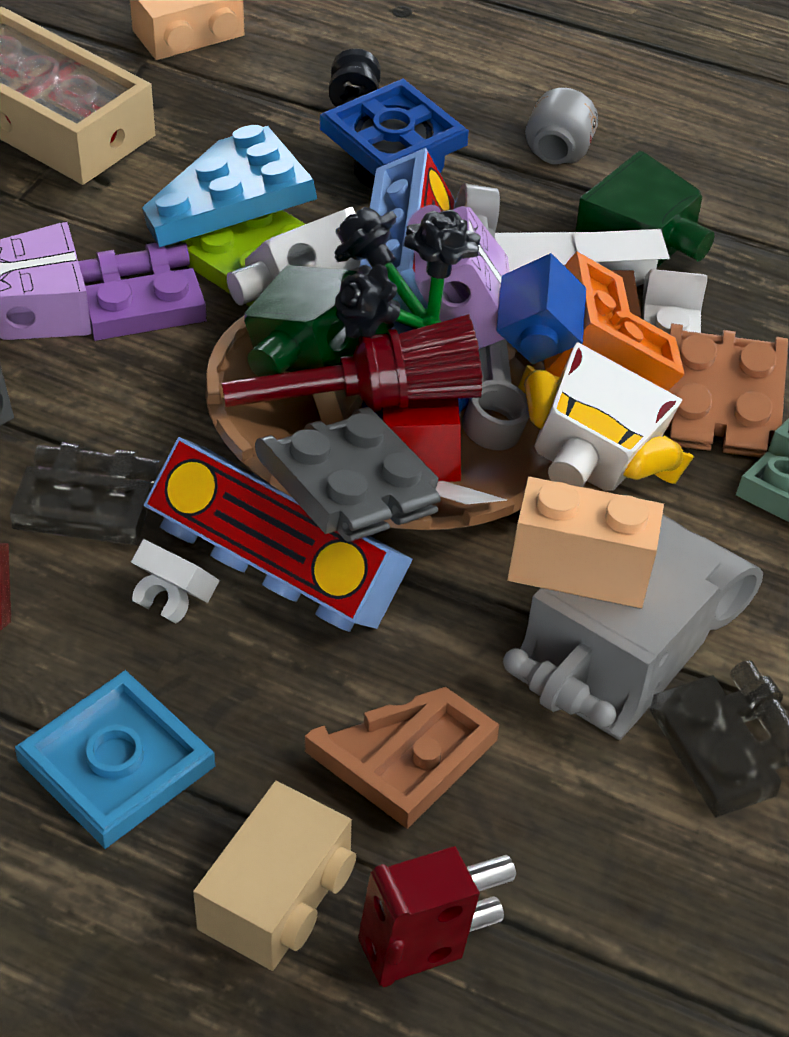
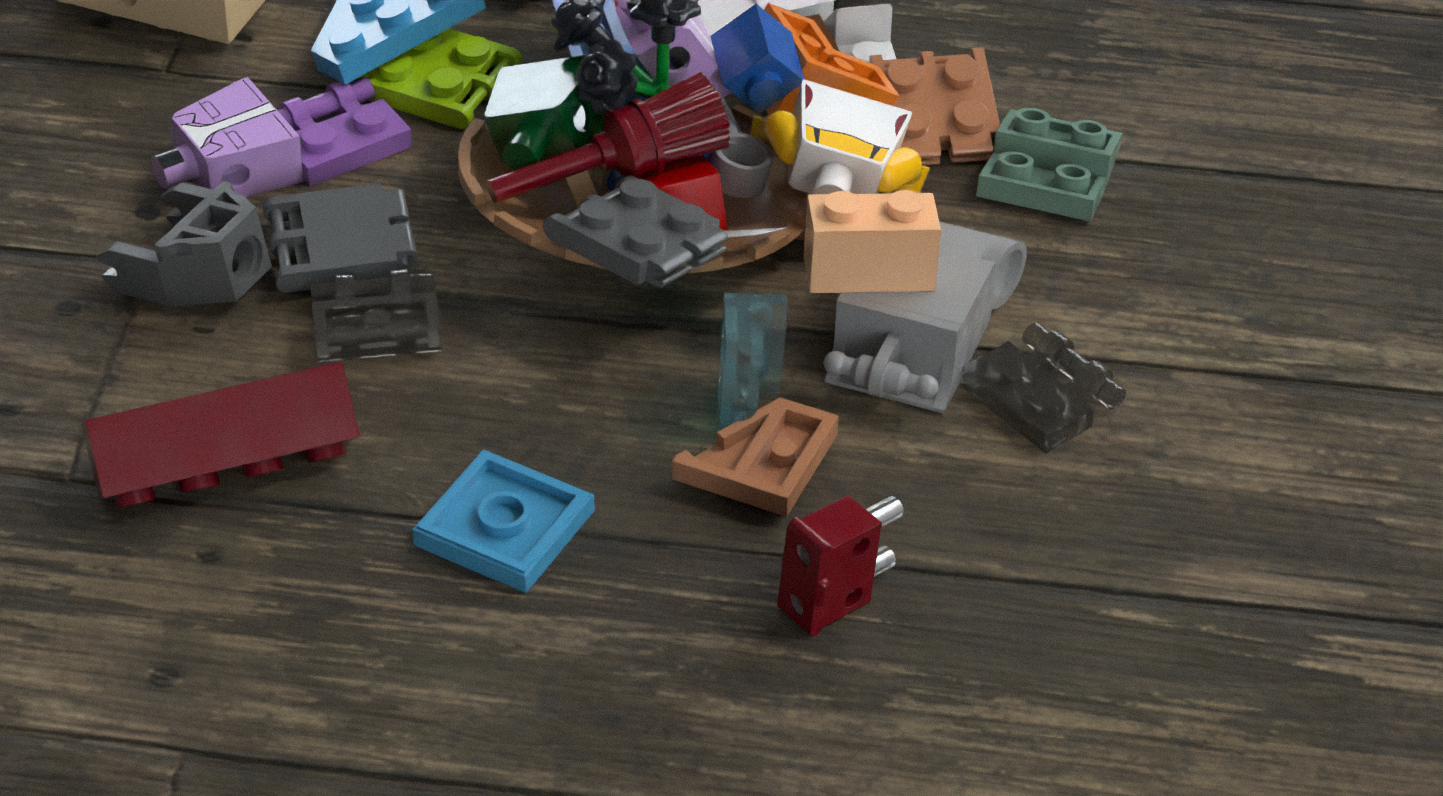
camera: 15 degrees left, 5 degrees down
white tile [131,539,220,623] -> none
brick [143,437,413,632] -> none
tan brick [193,781,356,971] -> none
white torso [227,207,361,305] -> none
none -> dark grey plate [263,183,418,293]
none -> clear light blue bracket [716,293,788,431]

